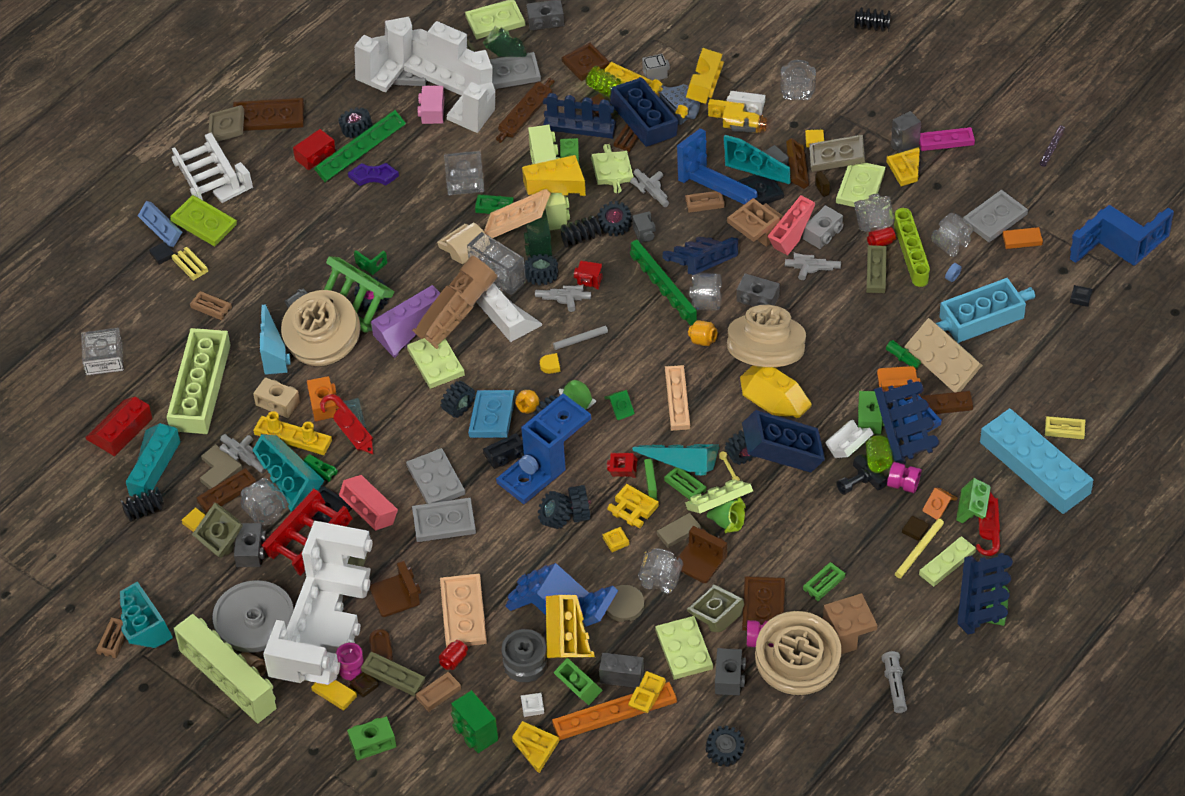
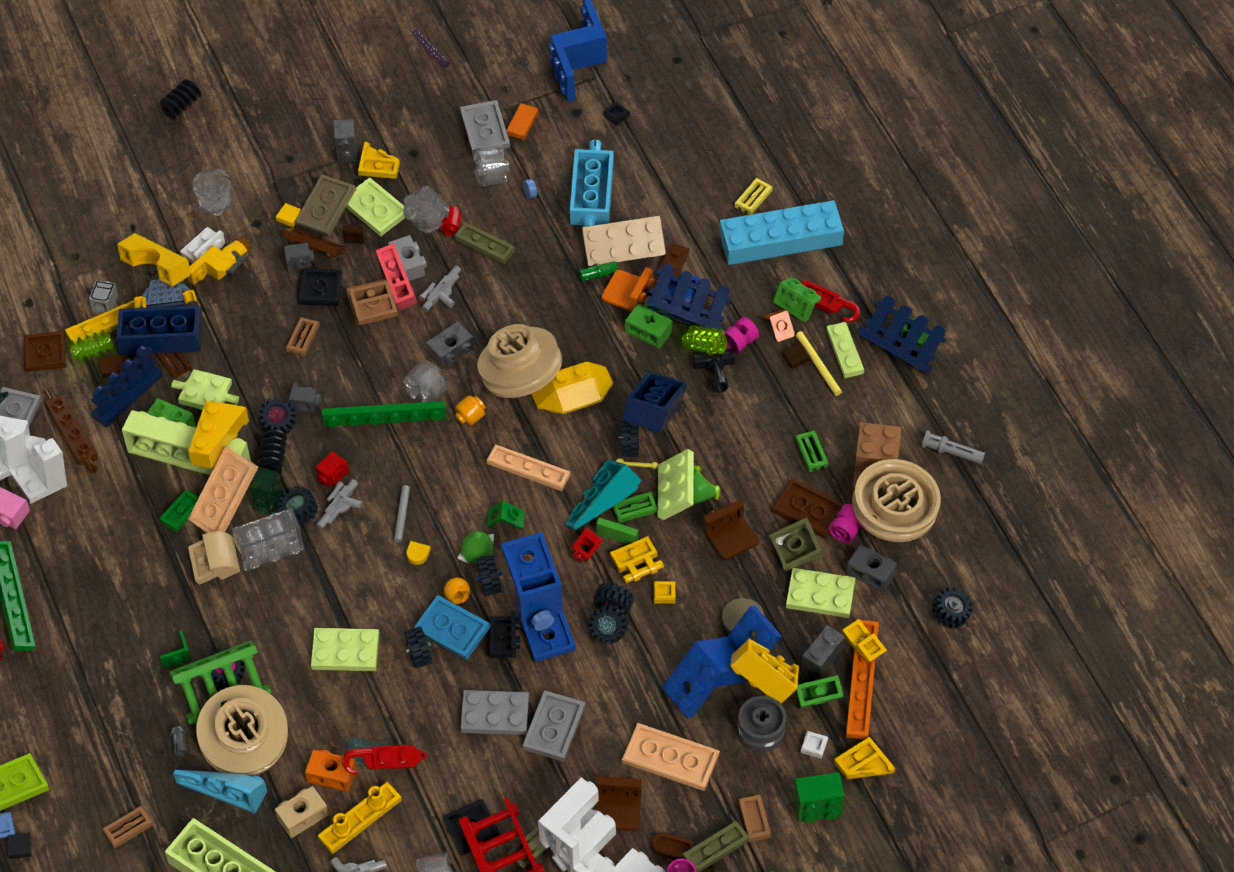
camera: 65 degrees left, 5 degrees up
light yellow tile [172,247,208,281] -> none
teal wedge [253,434,324,512] -> none
green bar [304,454,338,482] -> none
coral brick [339,475,398,531] -> none
dark purple tile [348,163,399,186] -> none
medium lavender wedge [371,285,440,358] -> none
medium nougat piece [412,255,498,349] -> none
red brick [439,640,468,670] -> none
clear brick [444,151,484,195] -> none
white wedge [476,283,542,342] -> none
light grey piece [630,169,669,207] -> none
clear brick [638,549,683,593] -> none
dark tan tile [657,513,701,548] -> none
dark blue fence [662,237,738,275] -> none
blue bracket [677,129,757,205] -> none
teal wedge [724,135,791,184] -> none
white bracket [826,420,873,458] -> none
lime beam [894,208,930,287] -> none
dark pink plate [919,127,975,151] -> none

